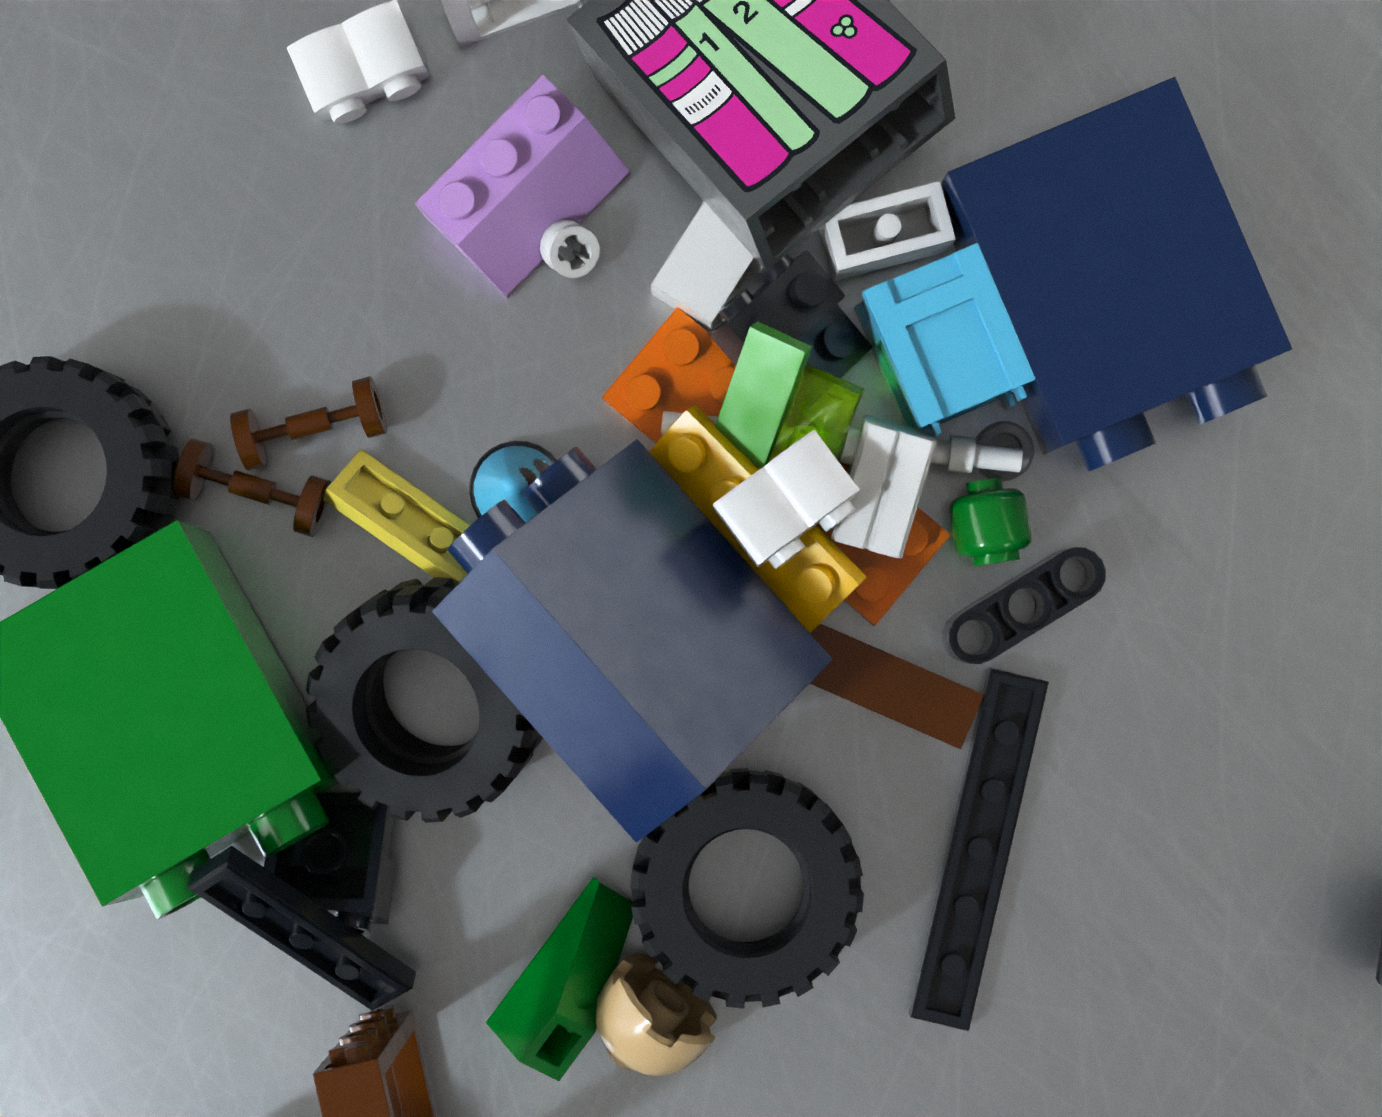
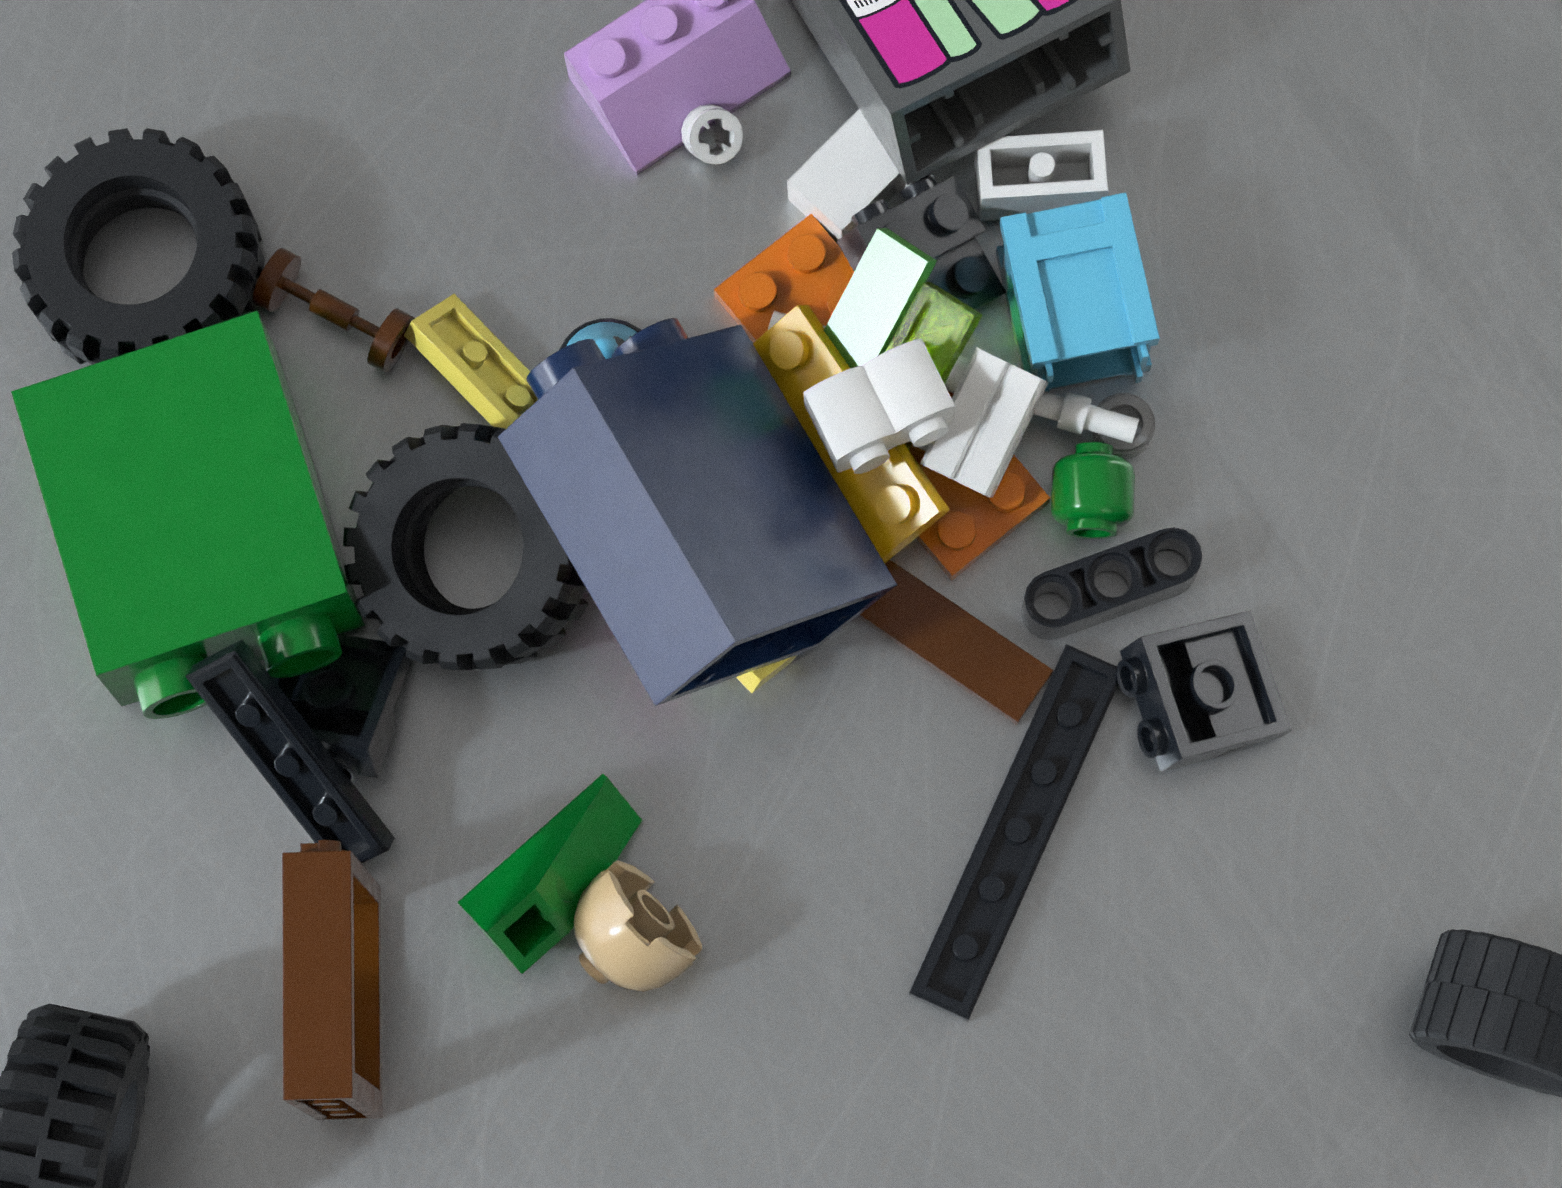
camera: 15 degrees right, 10 degrees down
reddish brown wheel [230,376,387,471] -> none
black tyre [630,768,864,1009] -> none
dark blue brick [941,77,1292,472] -> none
none -> black plate [1117,610,1292,772]

